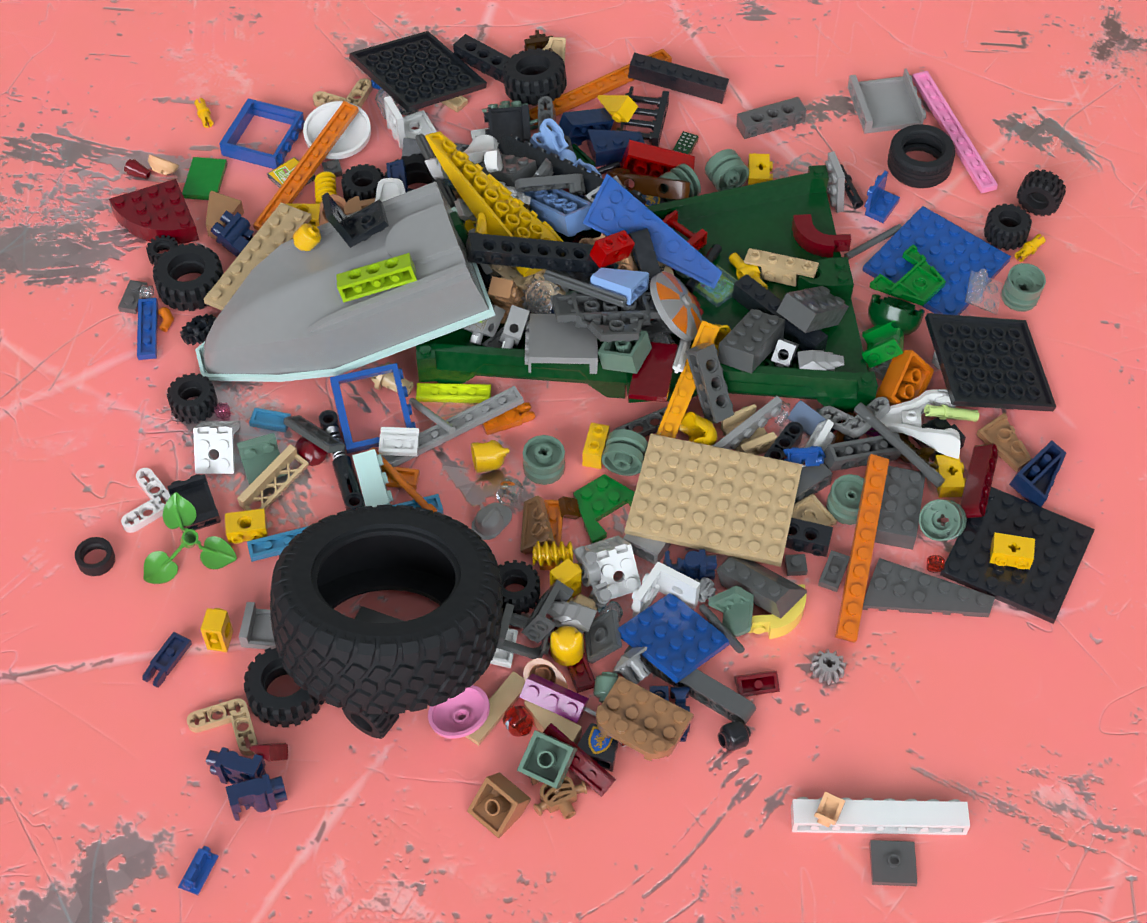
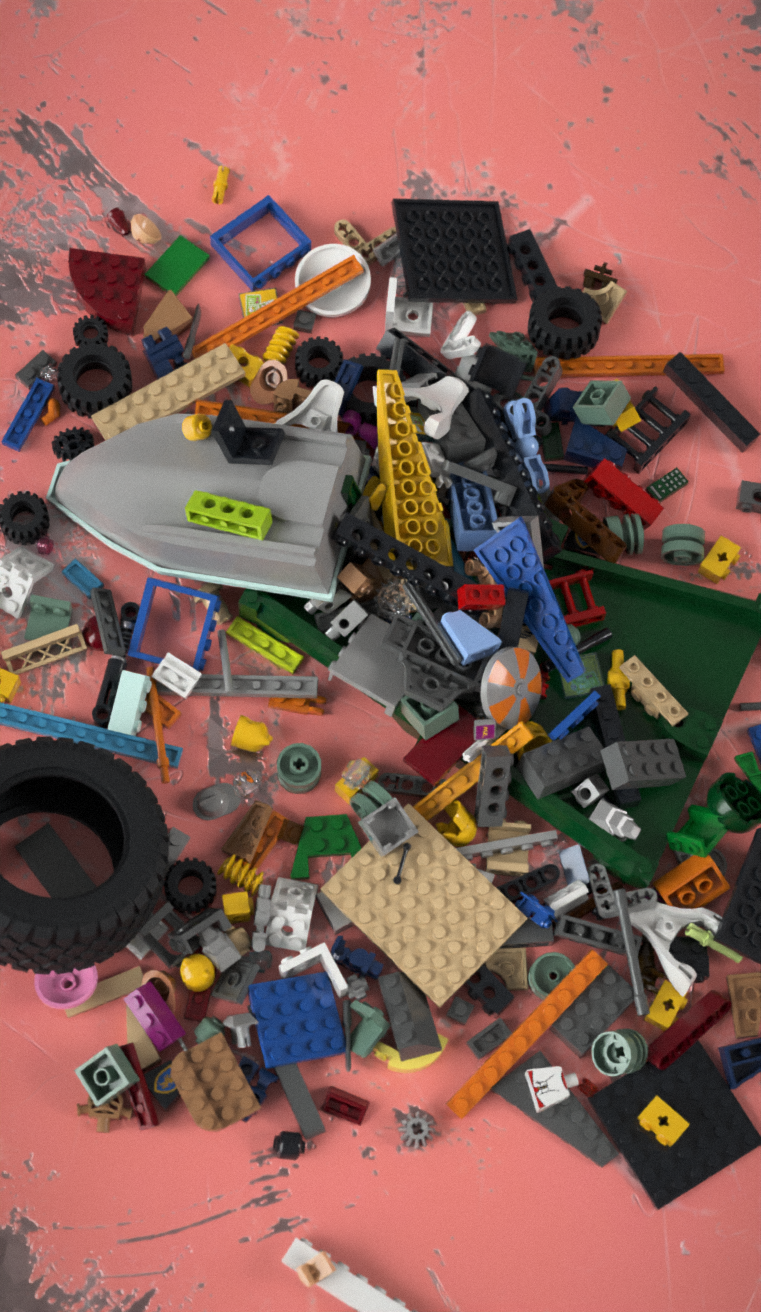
camera: 25 degrees right, 15 degrees up
medium nougat slope [467,772,531,838] -> none
clear red head [503,705,534,737] -> none
dark red arch [792,214,852,258] -> none
none -> dark grey piece [183,303,201,359]
none -> clear head [341,758,372,790]
none -> light grey container [358,797,419,857]
none -> light grey plate [372,233,400,266]
none -> black hinge [393,843,411,885]
none -> white beam [440,311,481,359]
none -> tile [474,719,496,740]
none -> white torso [525,1066,579,1113]
none -> blue plate [548,691,600,741]
none -> sand green brick [573,380,631,425]

